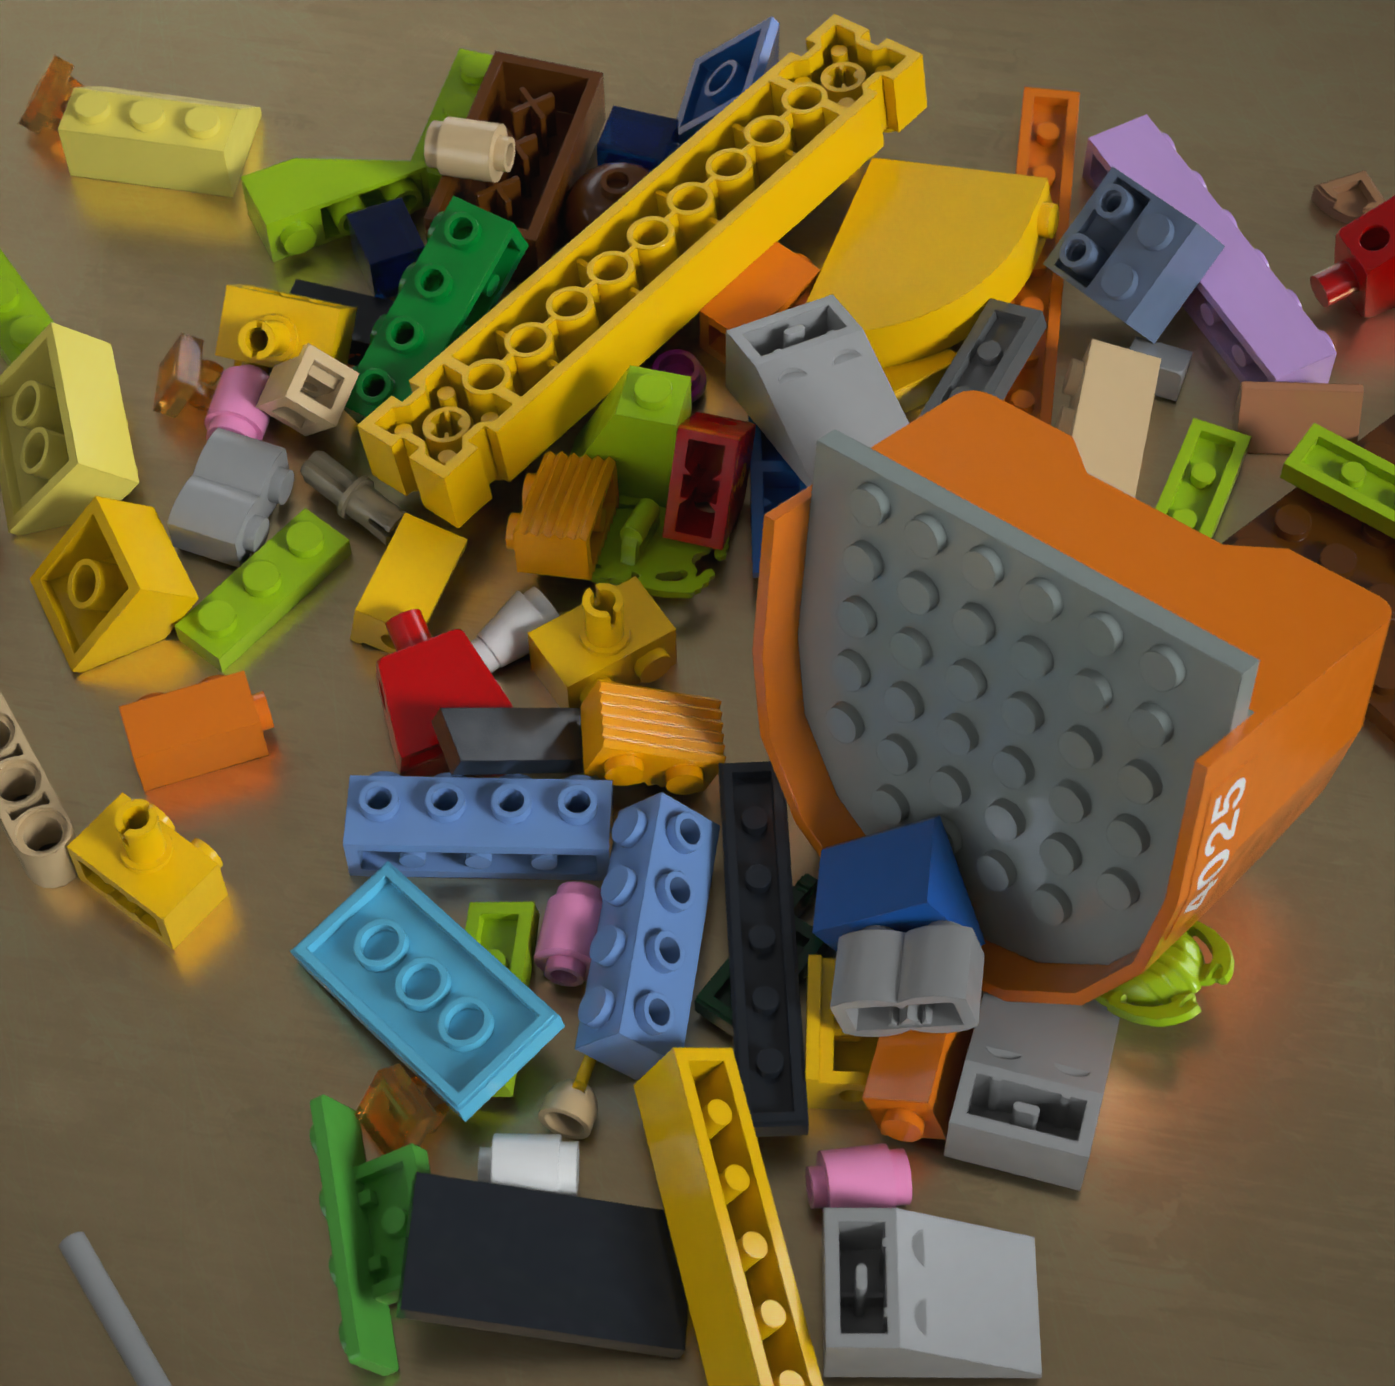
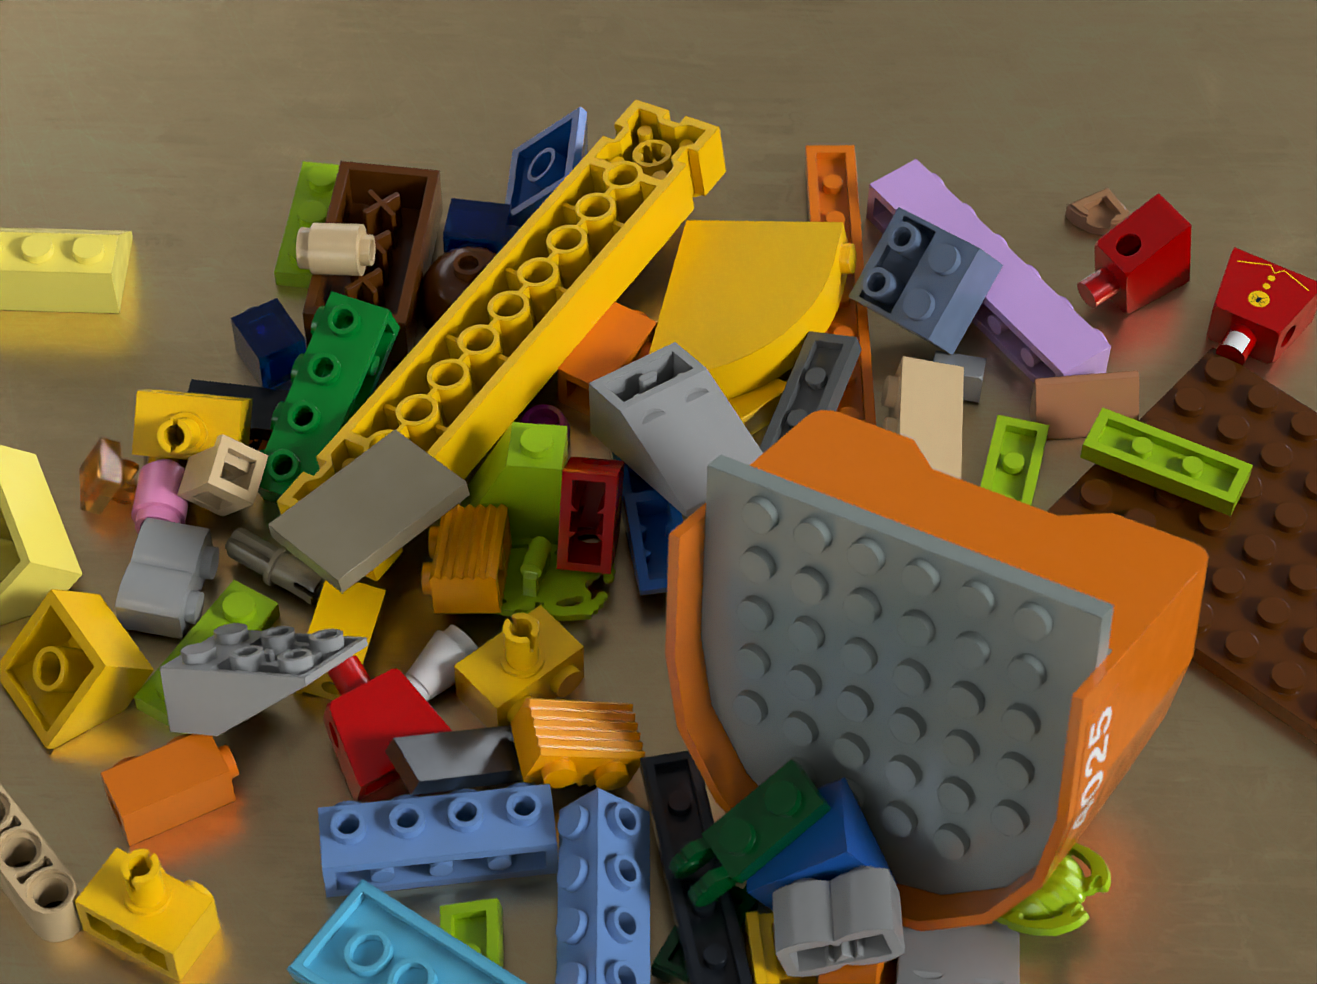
camera: 10 degrees left, 5 degrees down
lime slope [241,158,431,262] -> none
bright pink brick [534,881,603,987] -> none
none -> light grey slope [160,623,368,736]
none -> dark tan tile [268,429,470,593]
none -> dark green hinge [668,759,831,908]

